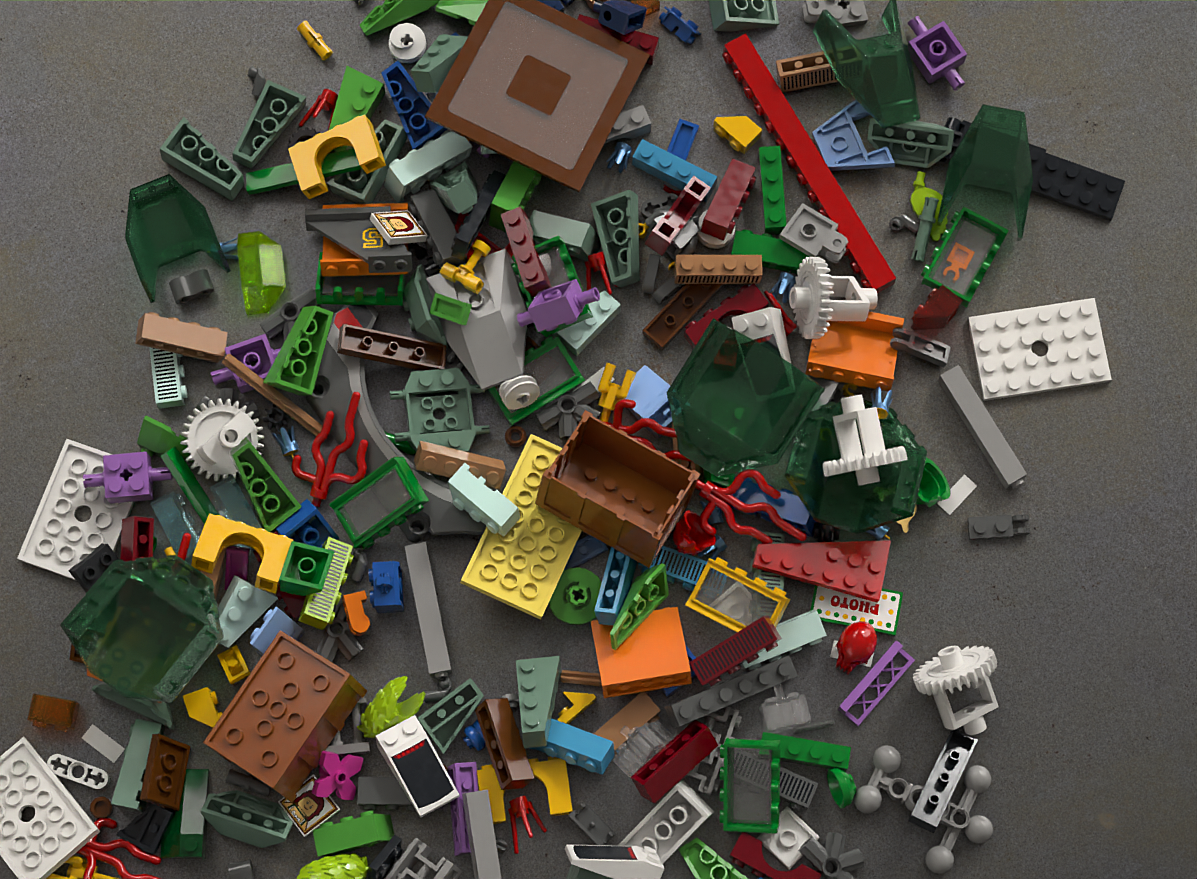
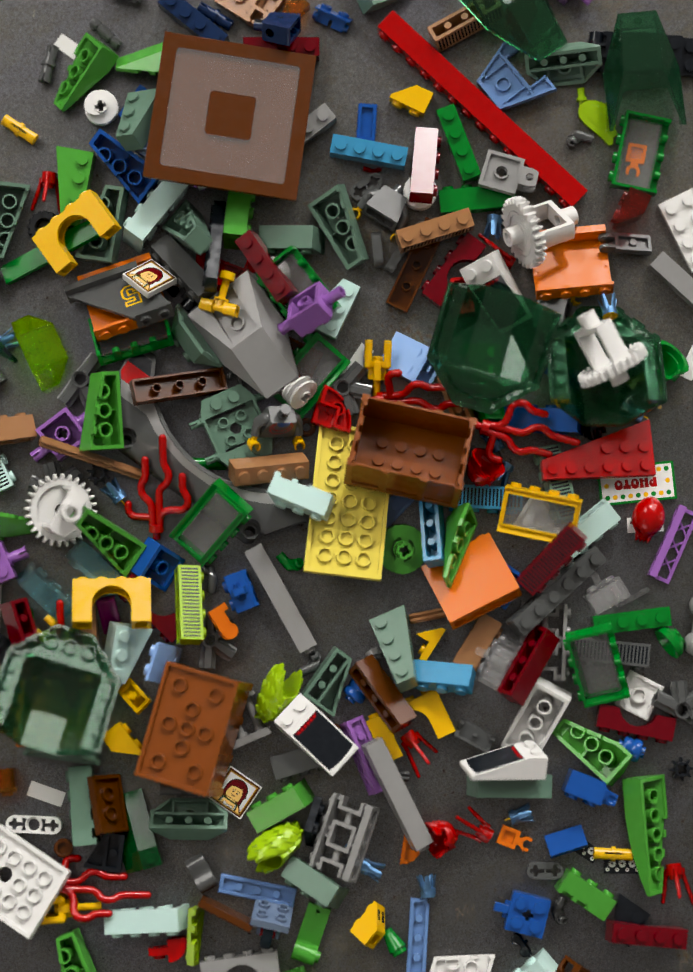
camera: 15 degrees left, 10 degrees up
green tile [161,447,219,525] -> none
green slope [279,541,335,596] -> none
dark pink plant [312,751,363,800] -> none
bright green tile [429,293,472,325] -> none
red plant [585,252,618,295] -> none
flat silver piece [606,141,632,173] -> none
dark red arch [645,176,711,256] -> none
sand green pin [911,197,939,262] -> none
none -> dark grey torso [247,404,305,451]
none -> green arm [276,552,304,571]
none -> red brick [310,385,351,434]

